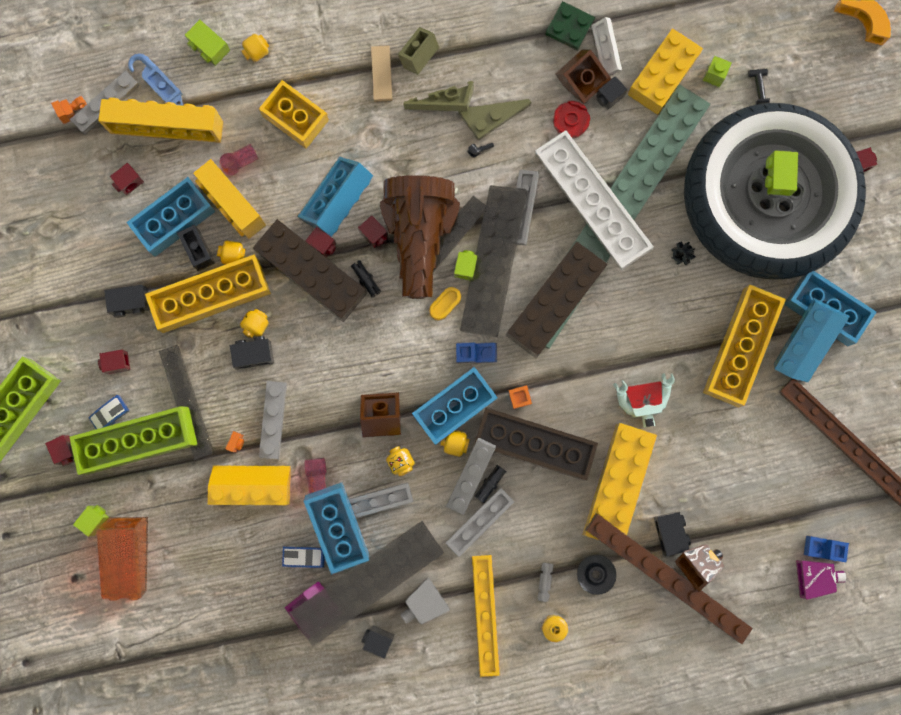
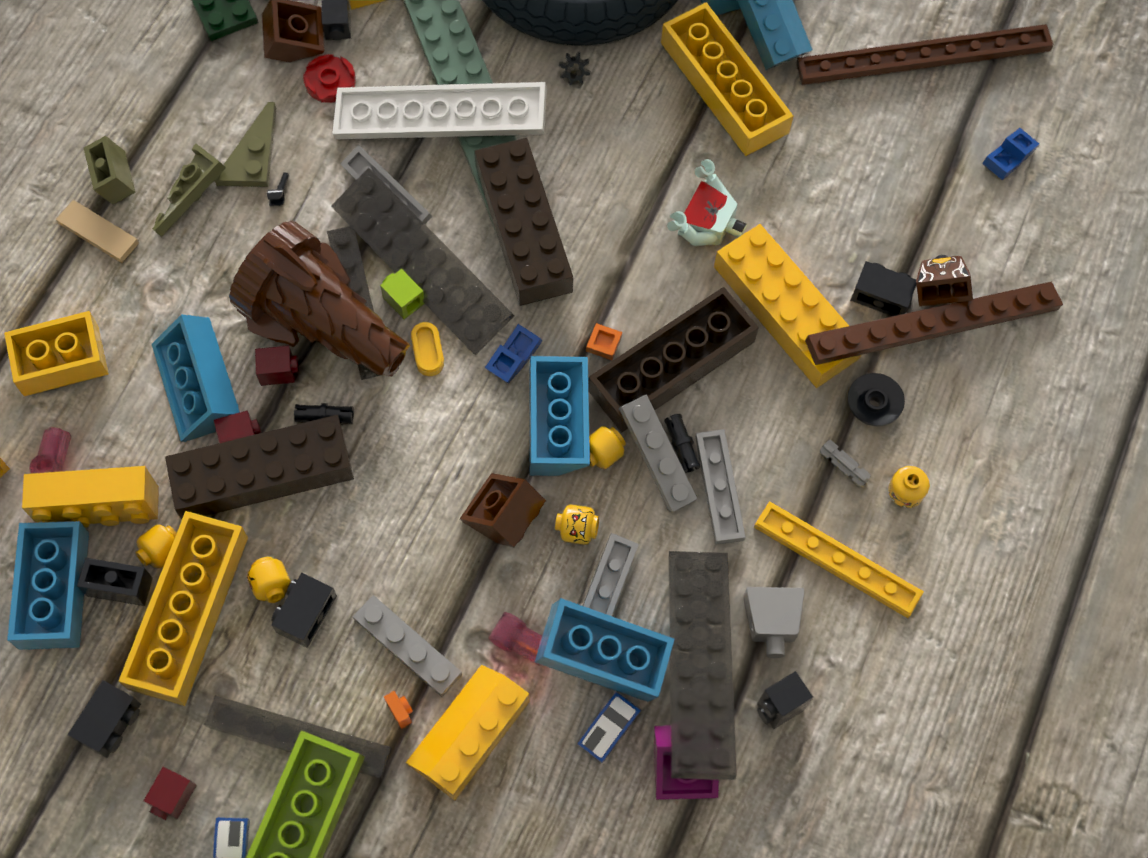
camera: 55 degrees left, 15 degrees down
magenta torso [796,560,846,599] -> none

